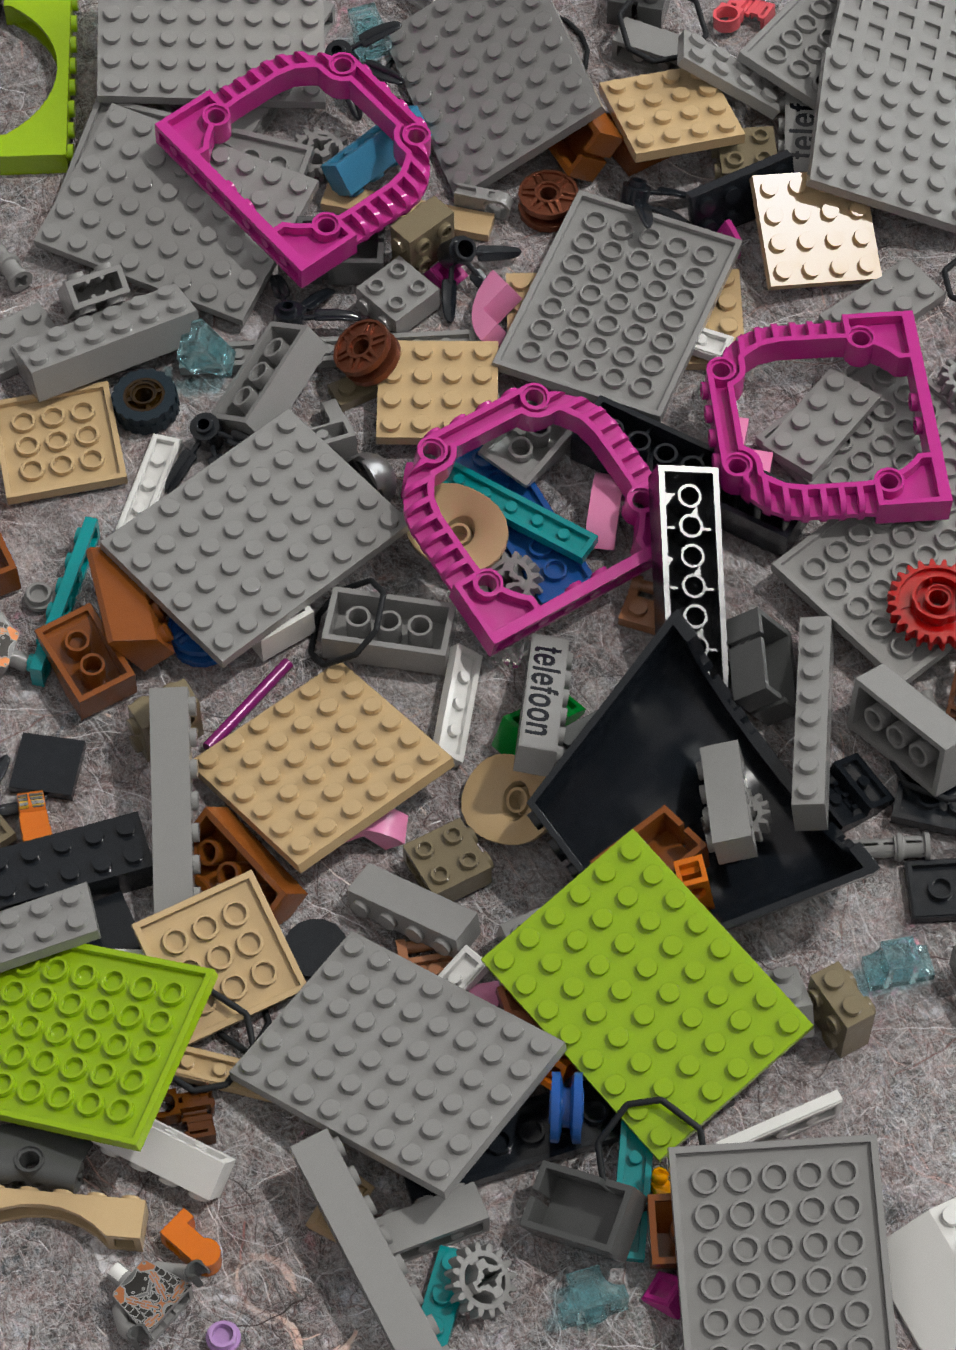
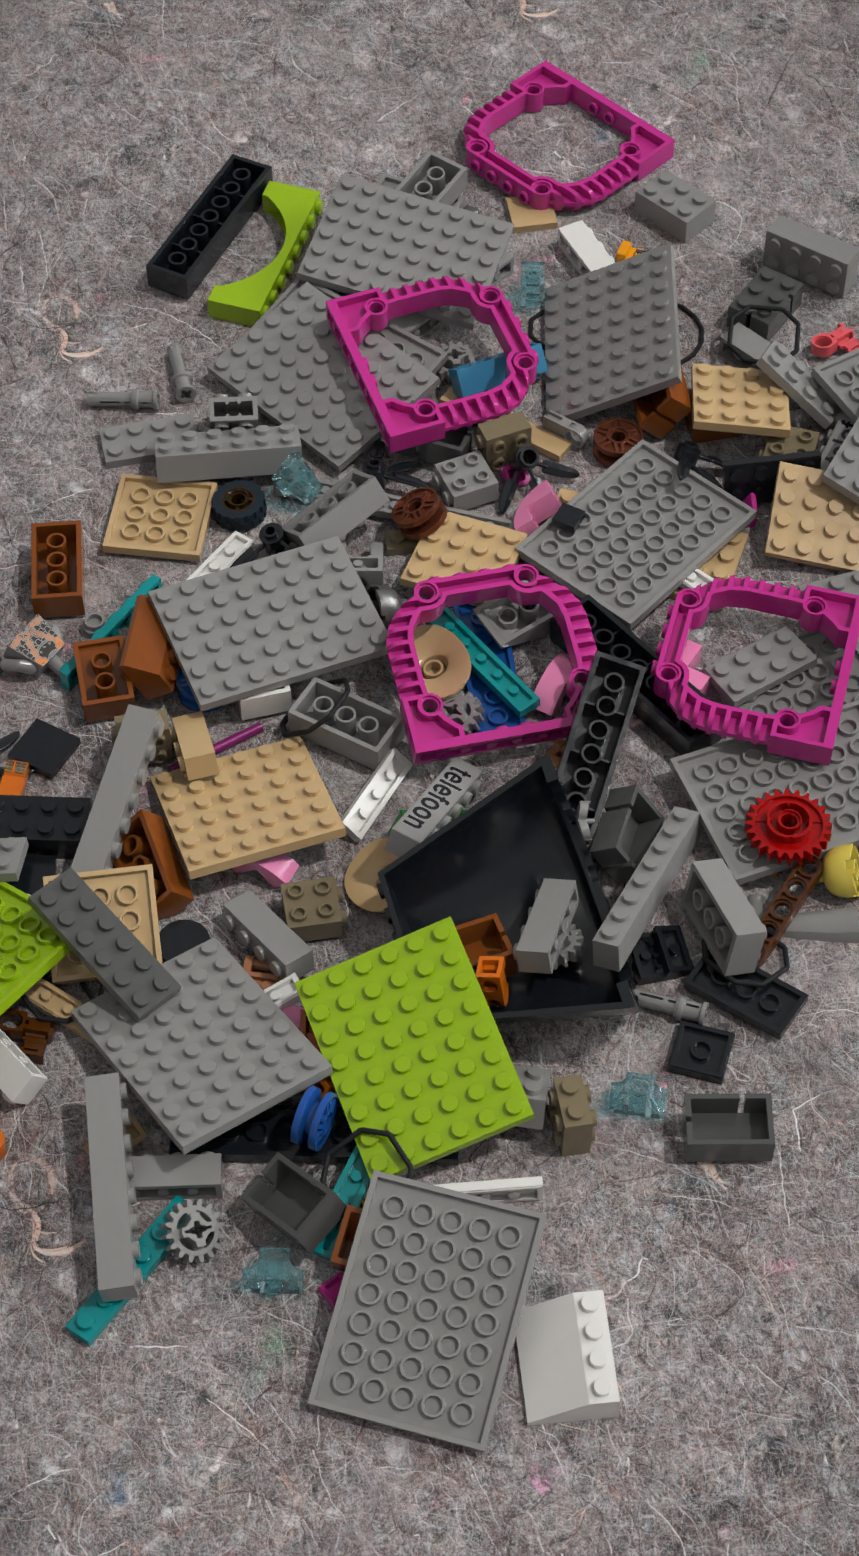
camera: 20 degrees right, 5 degrees down
black plant [325,21,405,120] -> none
none -> dark grey plate [27,867,181,1022]
none -> tan brick [169,711,219,781]
none -> black tile [552,503,585,533]
none -> light grey piece [576,801,595,841]

